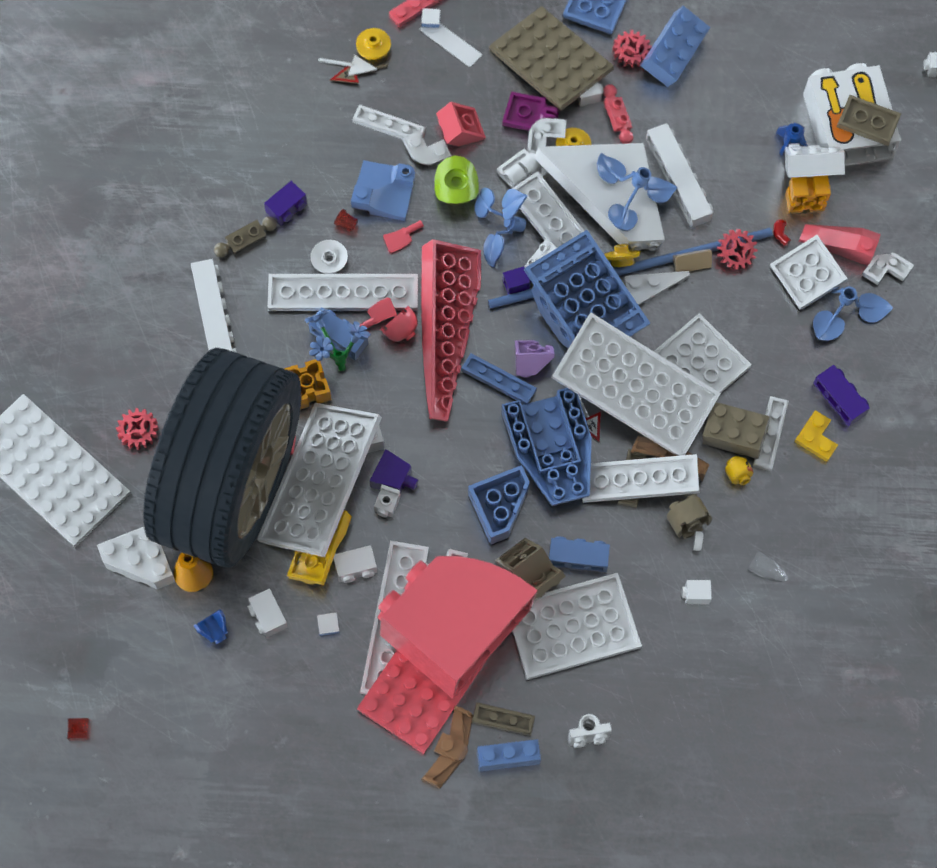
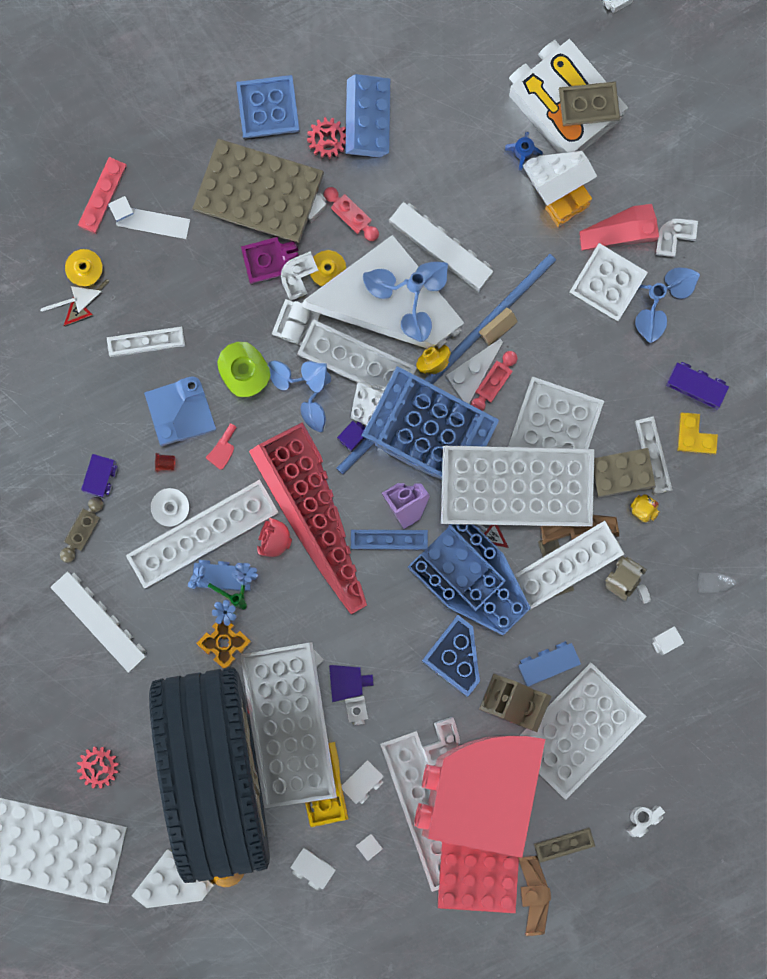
camera: 30 degrees left, 15 degrees up
blue brick [193,609,228,644] -> none
coral piece [360,297,397,329] -> none
white plate [402,131,451,166] -> none
coral slope [436,102,486,147] -> none
medium blue brick [477,739,541,772] -> none
coral gear [716,229,758,269] -> none
red arm [773,219,791,246] -> none
none -> coral plate [470,351,518,411]

